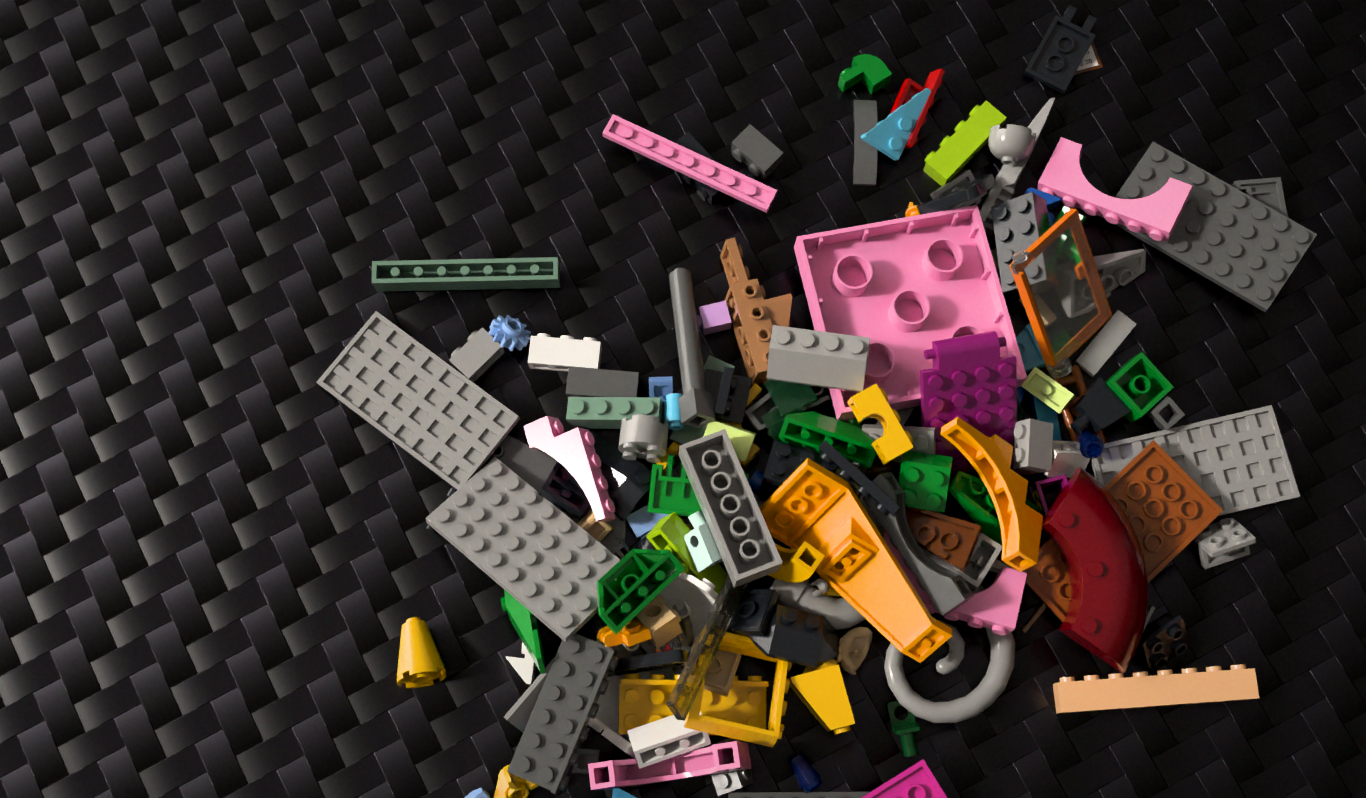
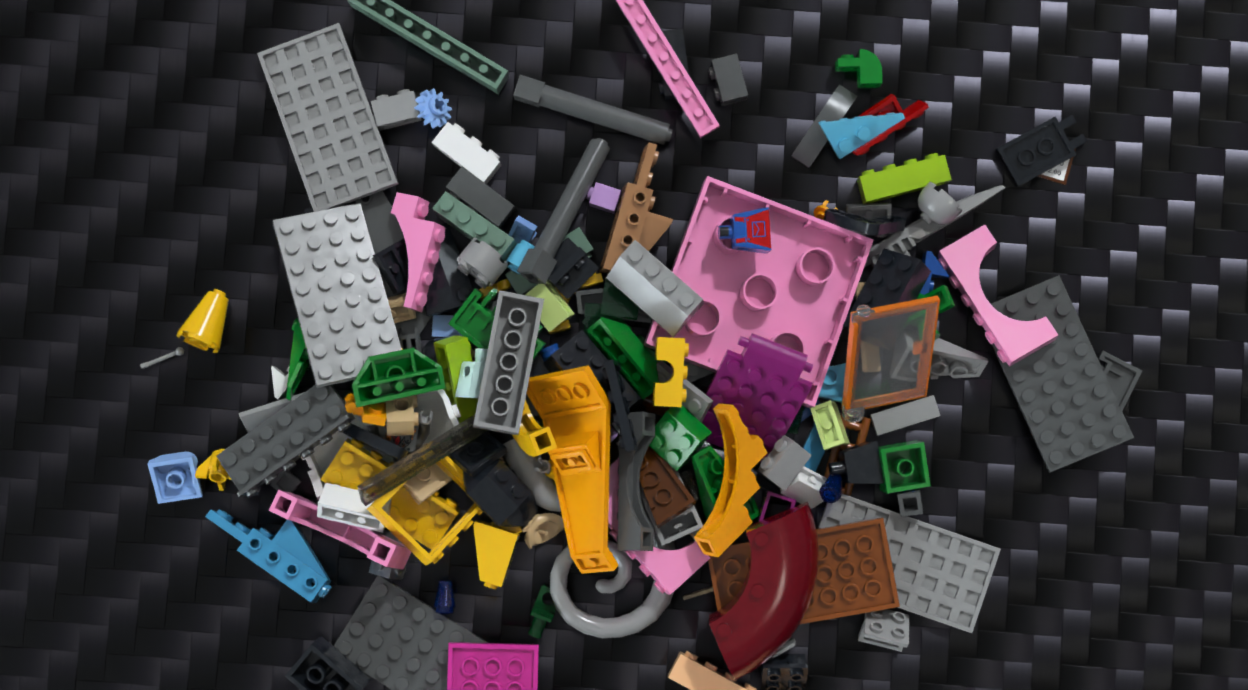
camera: 30 degrees right, 10 degrees up
none -> light grey hinge [140,347,184,369]
none -> dark grey brick [513,75,673,145]
none -> torso [718,207,771,254]

